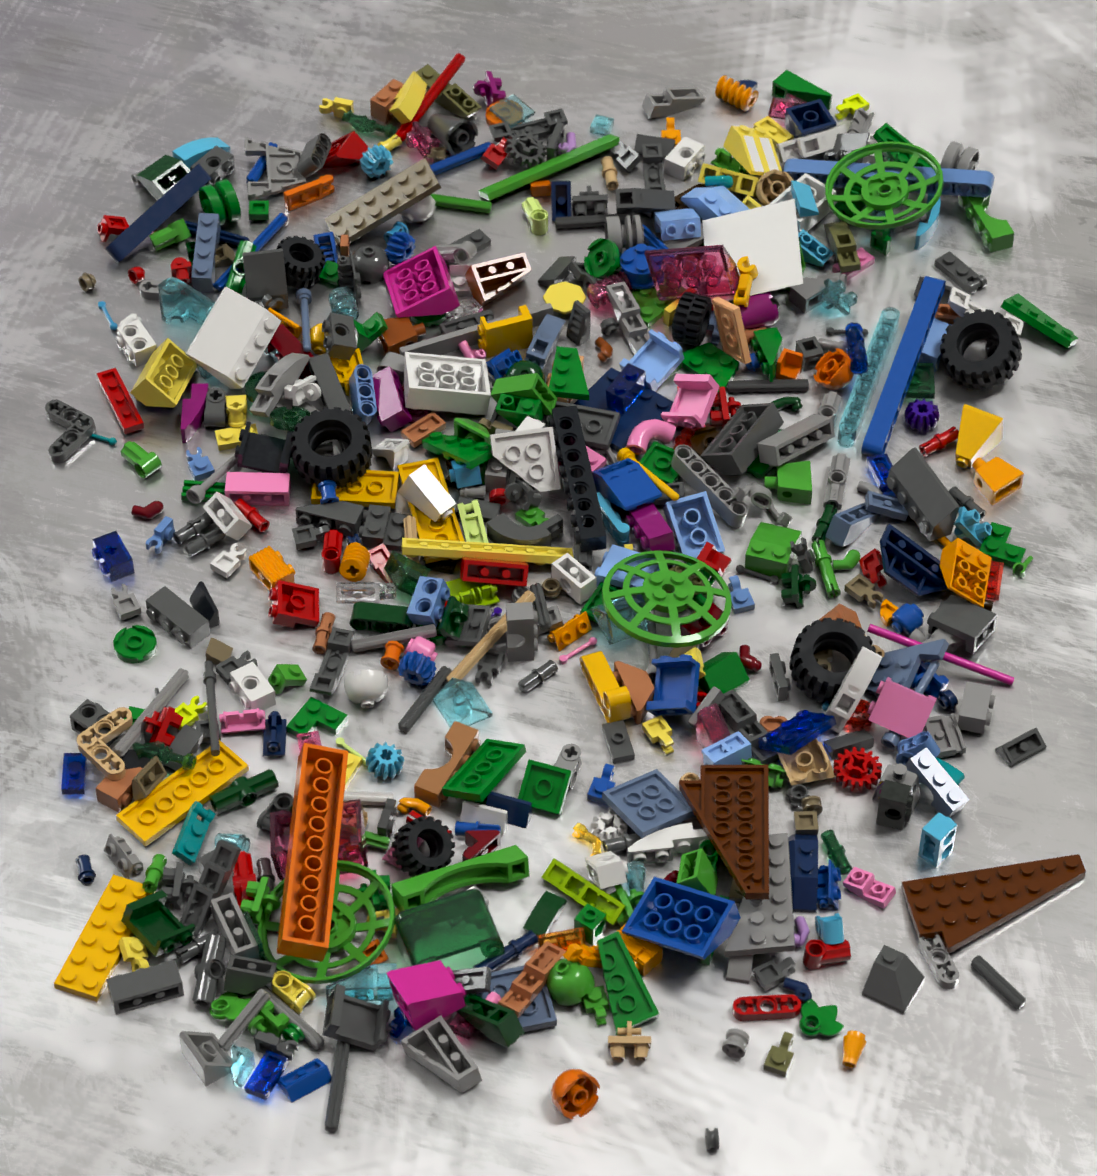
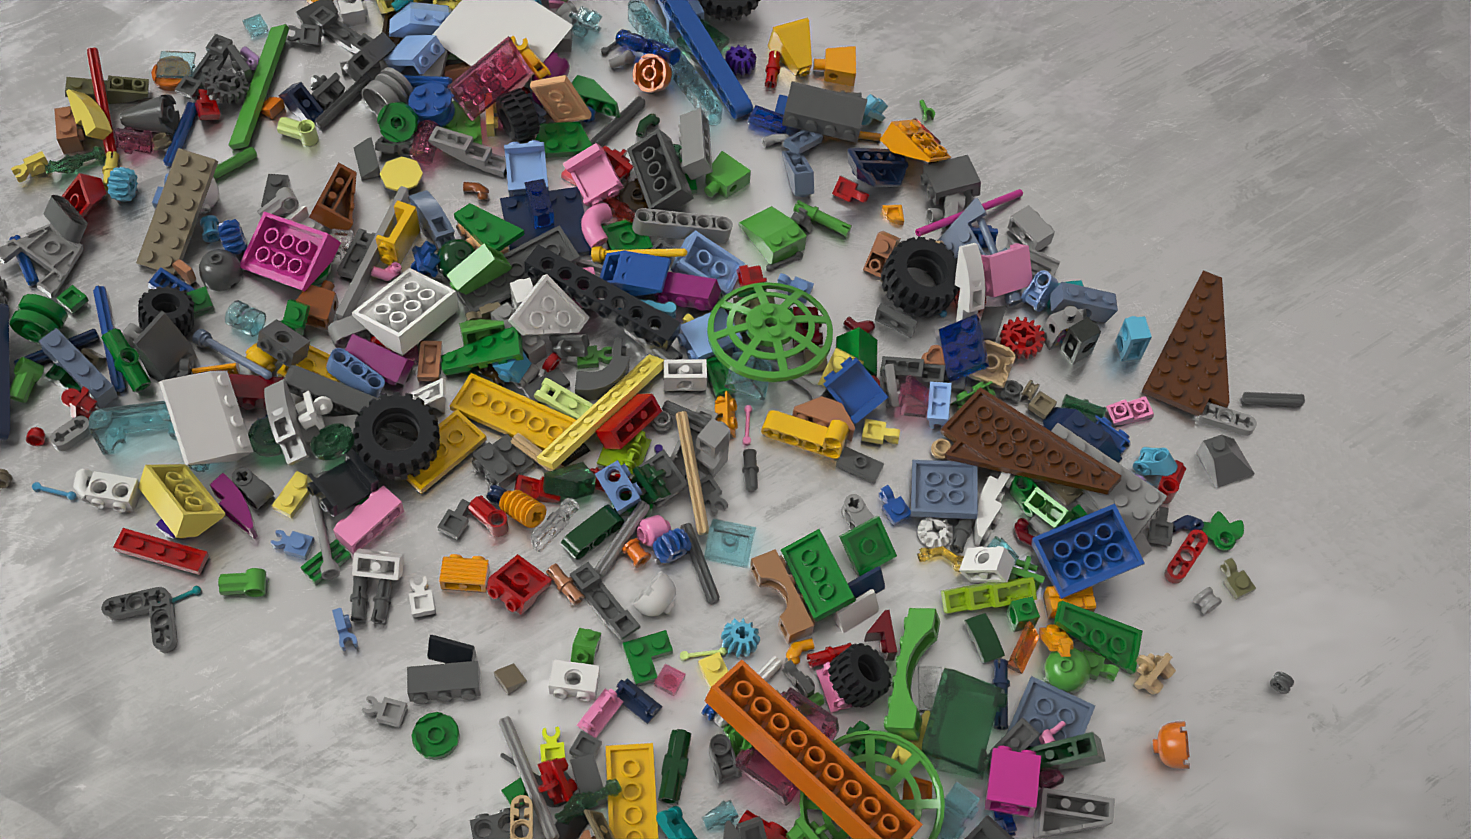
camera: 55 degrees left, 10 degrees up
clear blue brick [91,531,135,582] -> none
dark red arm [131,501,164,519] -> none
dark grey bar [203,660,220,756] -> none
dark grey plate [215,650,257,685] -> none
light yellow piece [225,395,247,428] -> none
red pin [234,498,270,532] -> none
dark grey axle [256,857,275,894] -> none
orange hinge [284,174,335,211] -> none
dark grey slope [295,501,364,537] -> none
blue bush [318,480,339,504] -> none
dark grey hinge [337,251,361,307] -> none
white slope [398,464,456,522] -> none
blue axle [455,821,501,836] -> none
magenta hips [473,71,506,108] -> none
green slope [495,393,543,427] -> none
nougat slope [498,941,566,1018] -> none
dark tan plate [541,578,562,598] -> none
dark grey slope [566,300,591,346] -> none
dark grey plate [600,318,619,336] -> none
tan pin [601,156,619,191] -> none
light grey piece [730,482,793,528] -> none
orange panel [776,348,803,379] -> none
dark green hips [781,564,816,608] -> none
dark grey brick [795,336,824,372] -> none
dark green pin [811,505,838,545] -> none
light grey piece [818,391,842,428] -> none
light grey piece [823,453,850,512] -> none
bright green arm [832,549,860,571] -> none
light orange cone [842,1030,867,1068] -> none
dark tan plate [844,574,884,609] -> none
blue head [891,603,924,635] -> none
dark blue plate [938,689,958,710] -> none
green plate [980,522,1026,567] -> none
dark grey slope [995,727,1047,766] -> none

